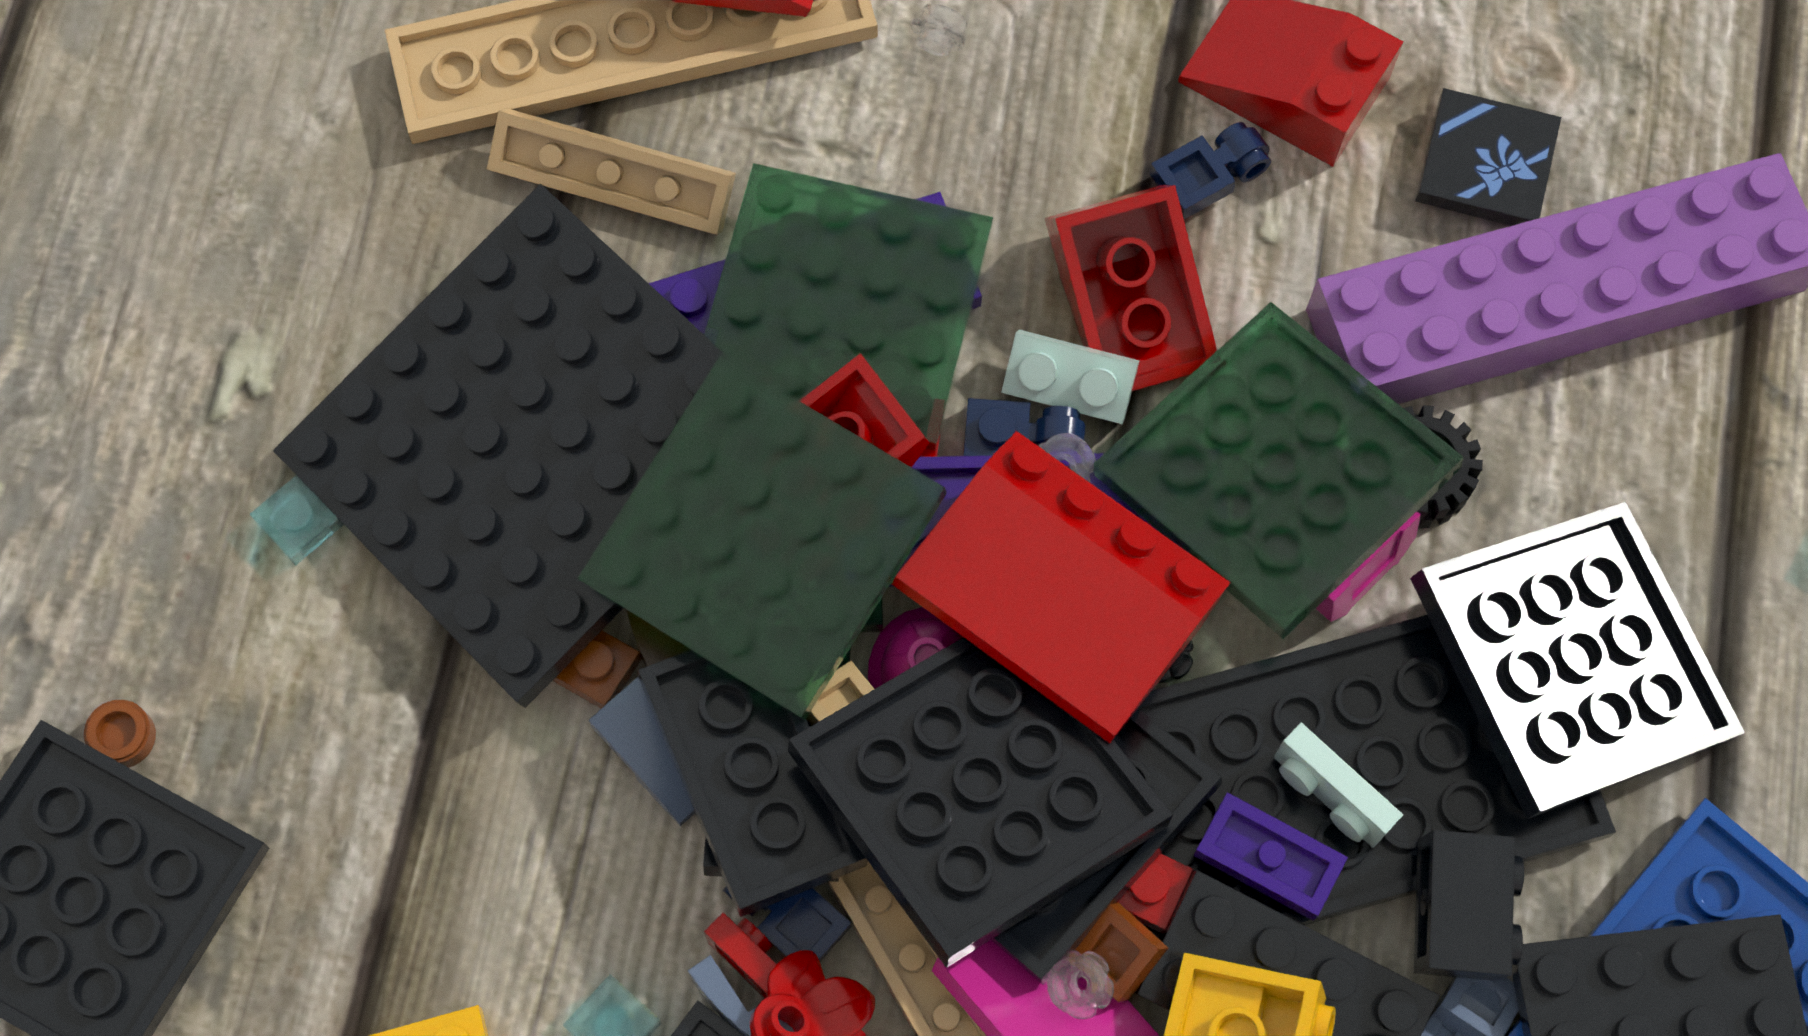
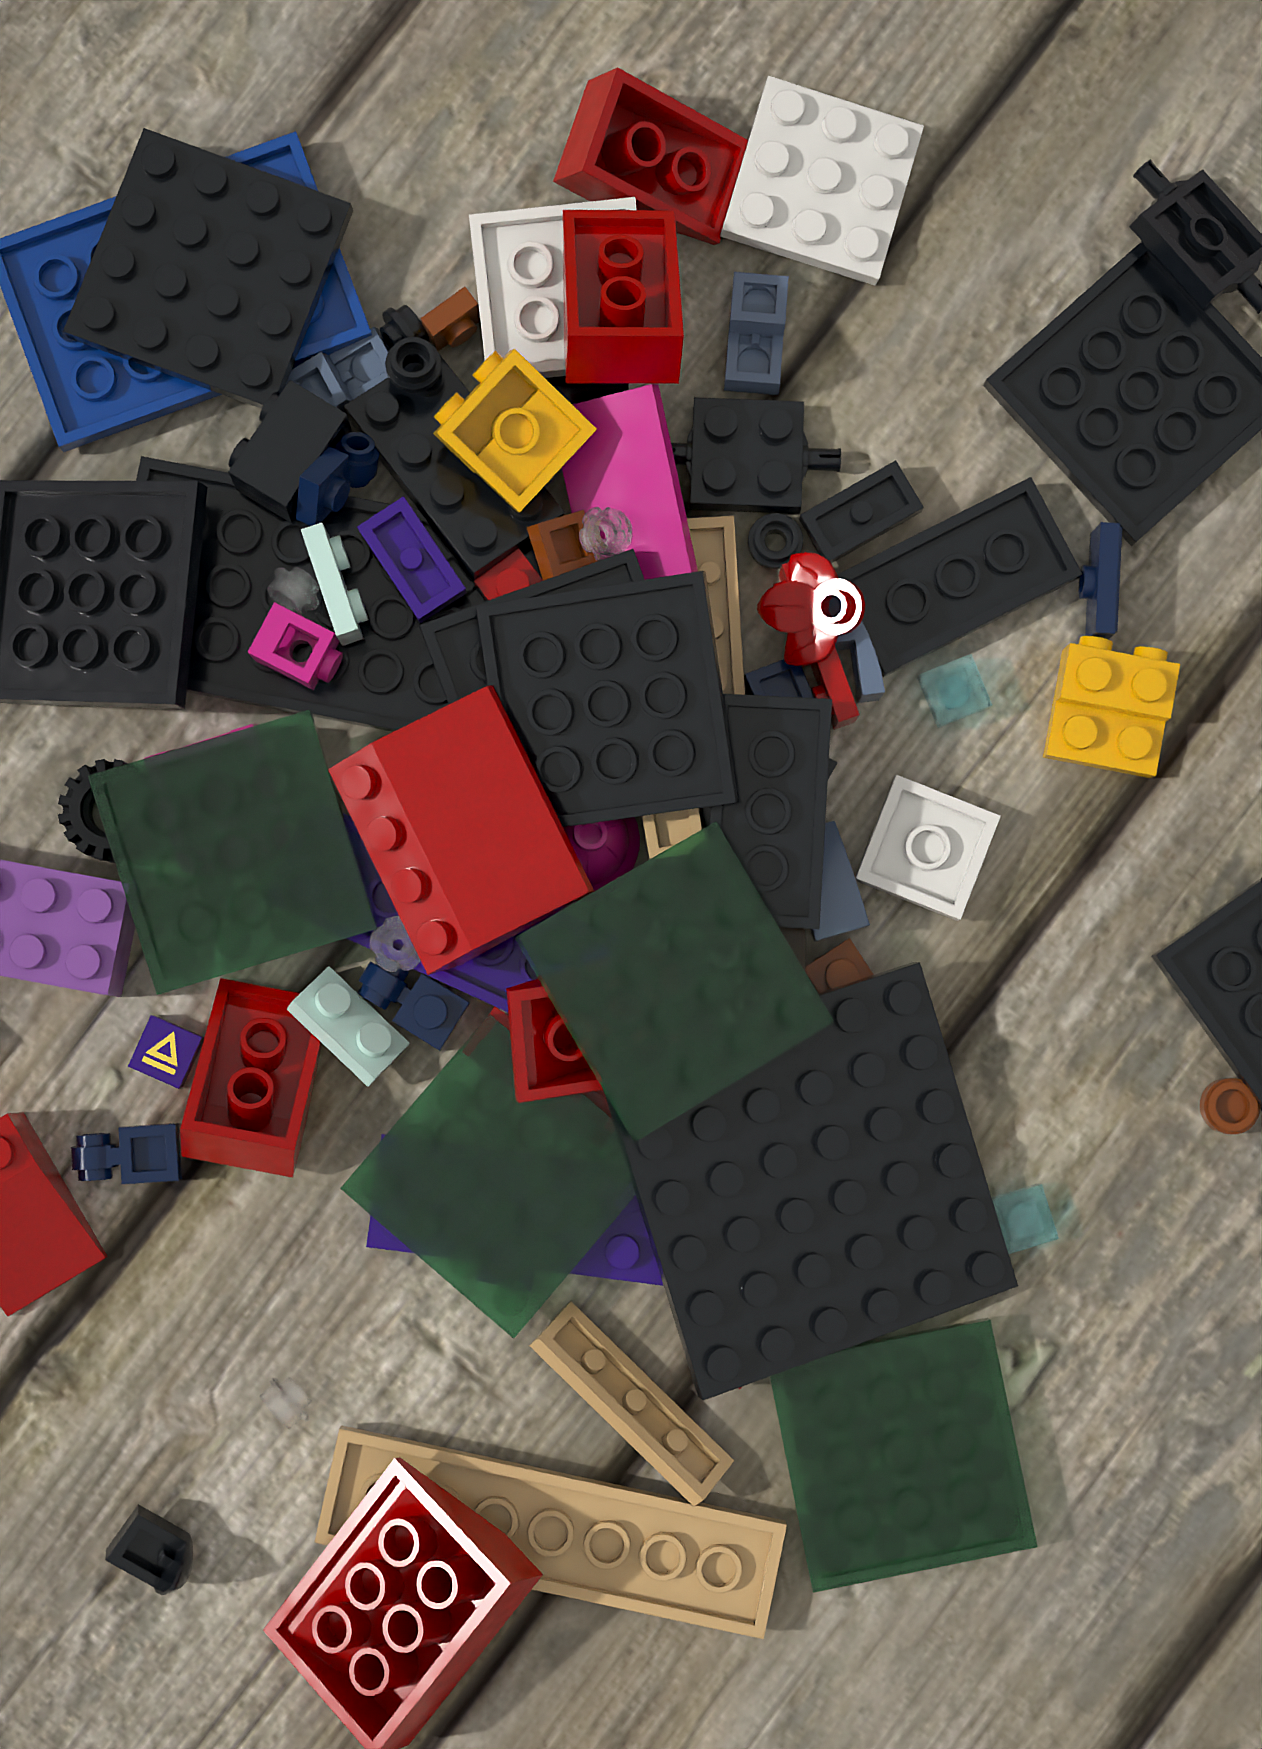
camera: 155 degrees left, 15 degrees up
none -> dark purple tile [128,1015,204,1089]
none -> dark pink brick [248,602,343,690]
none -> clear plate [267,567,319,616]
none -> dark blue plate [296,432,379,526]
none -> clear green plate [769,1318,1038,1593]
none -> white plate [855,775,1001,921]

